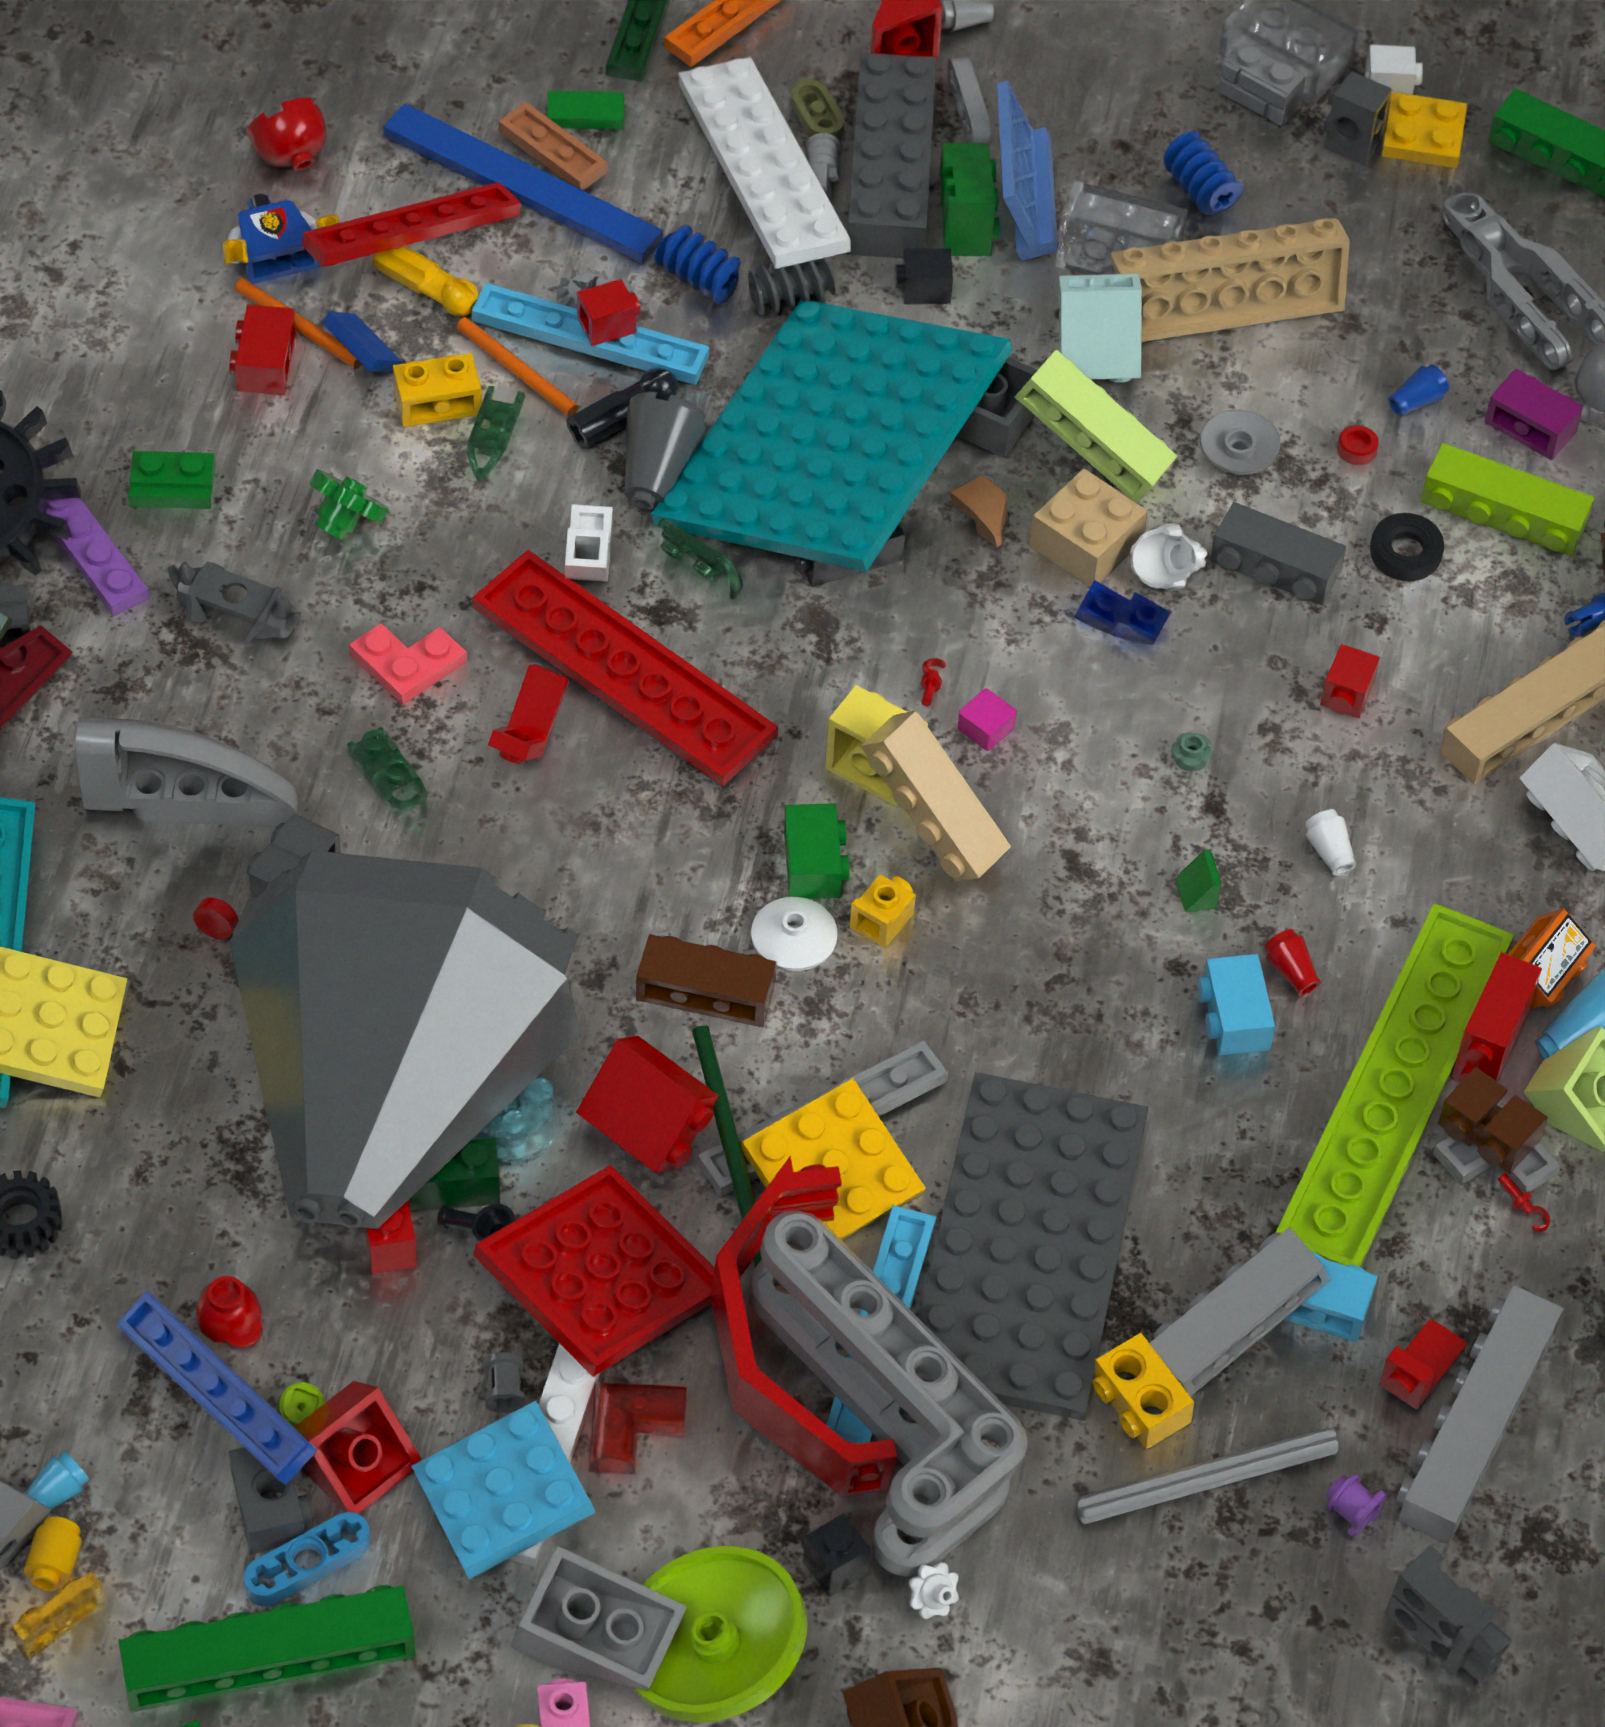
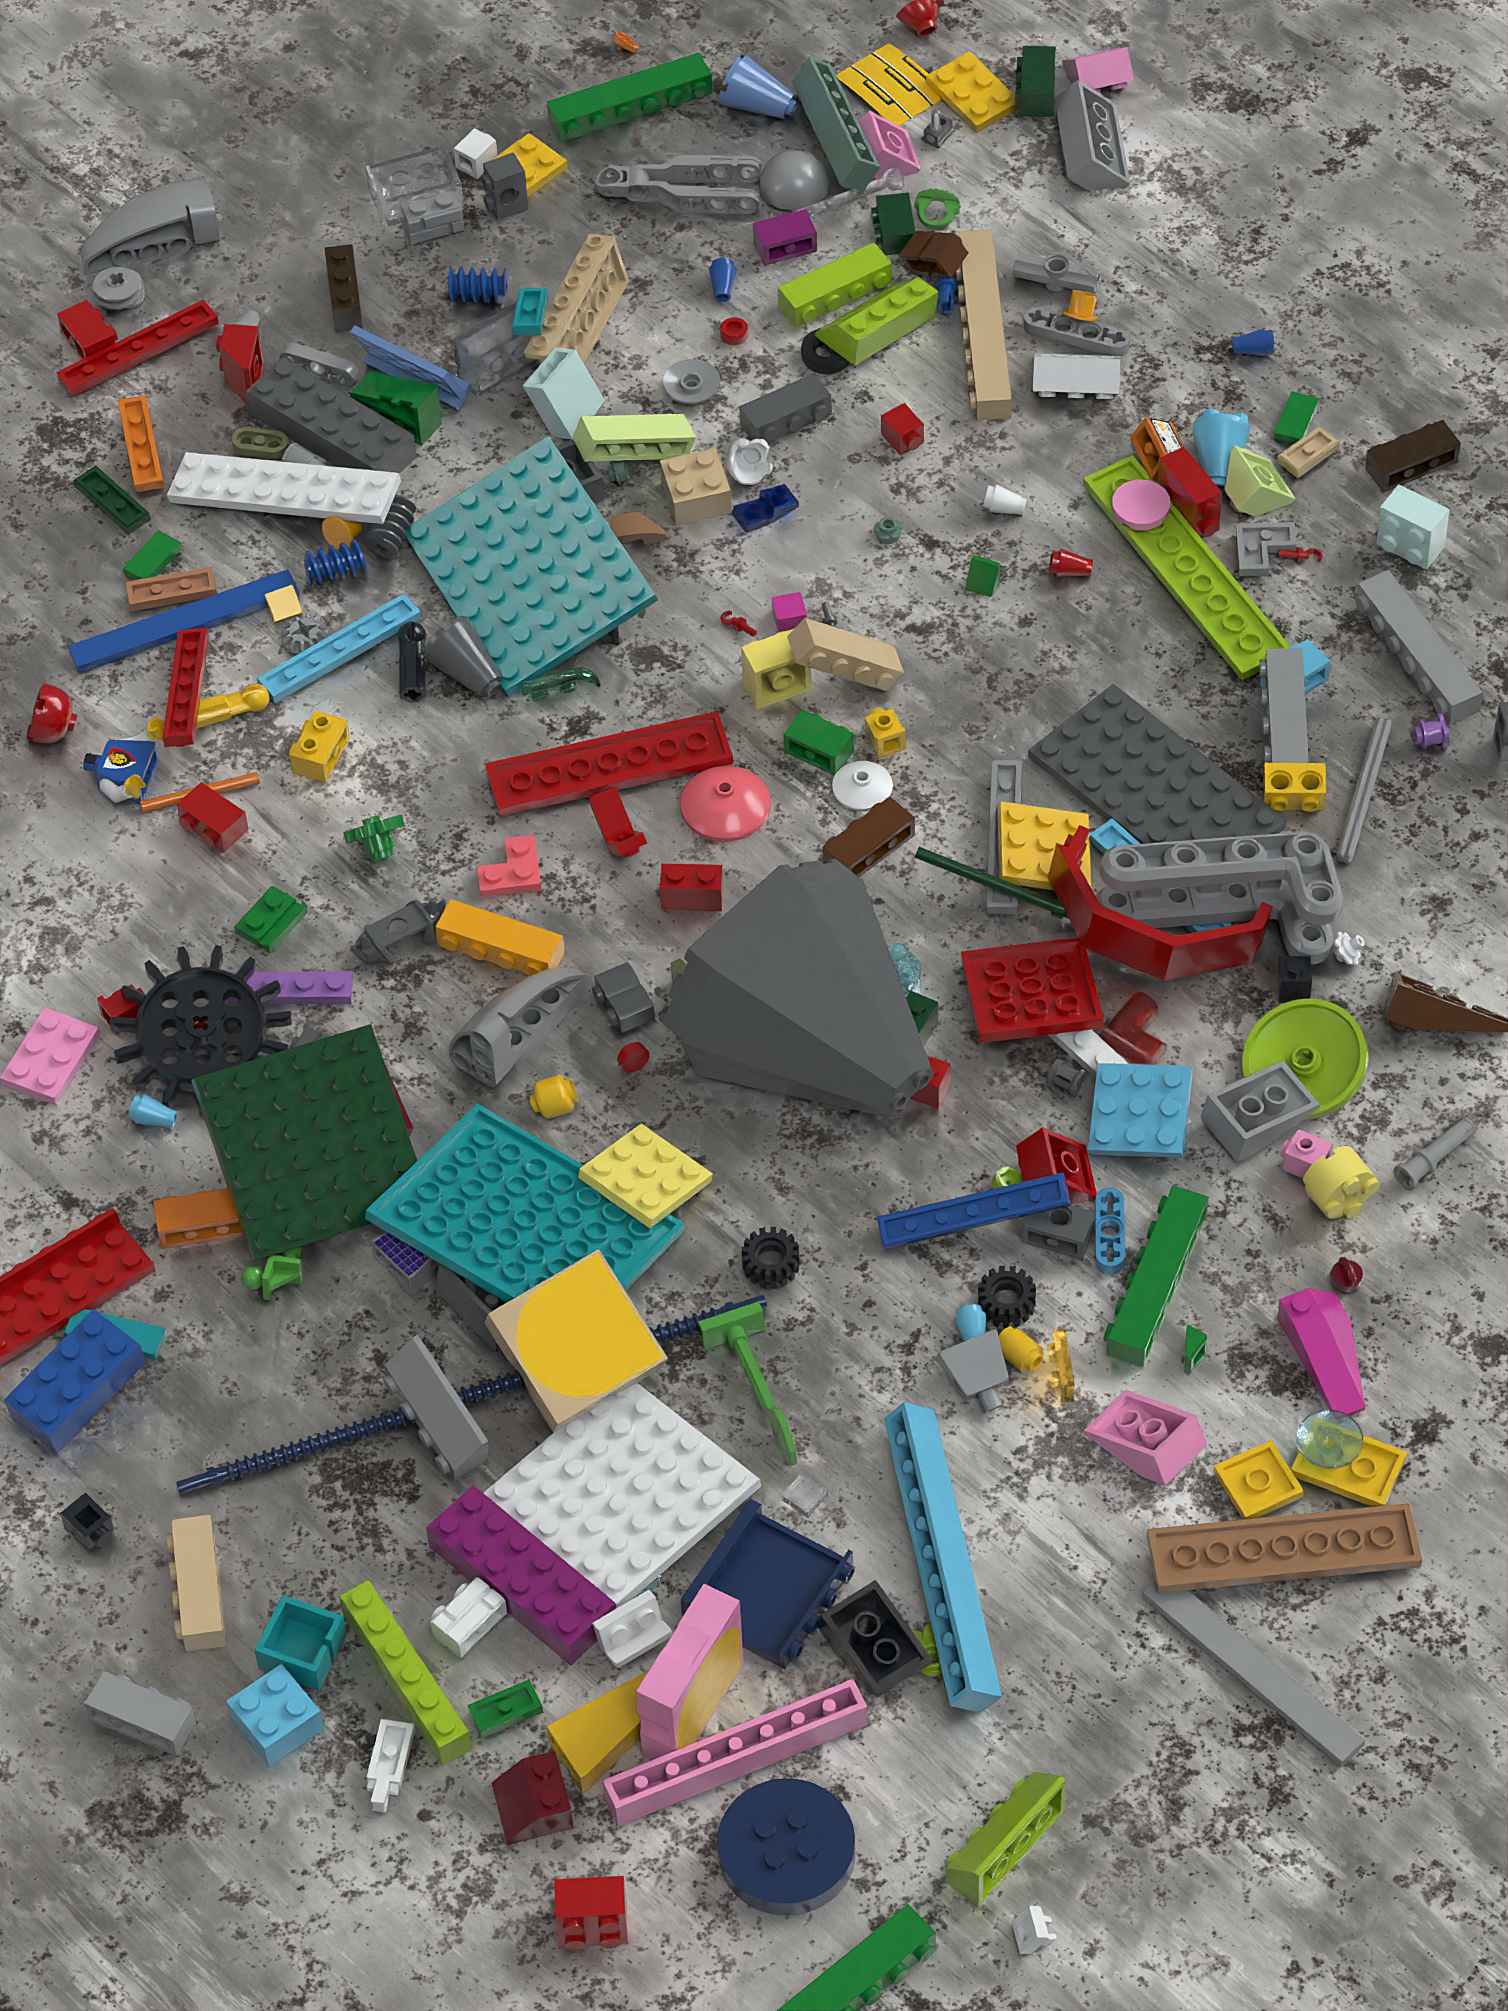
camera: 50 degrees left, 0 degrees up
red piece [196,1276,263,1349] -> none
blue tile [323,311,402,373] -> none
clear green piece [347,727,428,811] -> none
black bar [437,1204,517,1242] -> none
orange bar [456,317,579,417] -> none
clear green piece [467,386,525,482] -> none
white brick [565,504,613,582] -> none
red brick [576,1036,719,1174] -> none
red brick [577,279,641,346] -> none
black brick [895,248,953,304] -> none
medium azure brick [1197,954,1275,1056] -> none
red bracket [1379,1319,1467,1410] -> none
reddish brown piece [1438,1067,1548,1175] -> none
none -> yellow tile [264,585,302,623]
none -> light orange piece [322,516,362,550]
none -> dark brown brick [324,244,363,333]
none -> light orange brick [435,899,565,976]
none -> teal plate [511,288,549,335]
none -> yellow head [530,1074,578,1119]
none -> sand green plate [608,460,630,486]
none -> red brick [660,863,724,911]
none -> coral dish [680,766,771,842]
none -> lime slope [815,277,938,366]
none -> dark grey hand [822,602,837,628]
none -> black tyre [978,1265,1036,1328]
none -> bright pink tile [1112,480,1170,530]

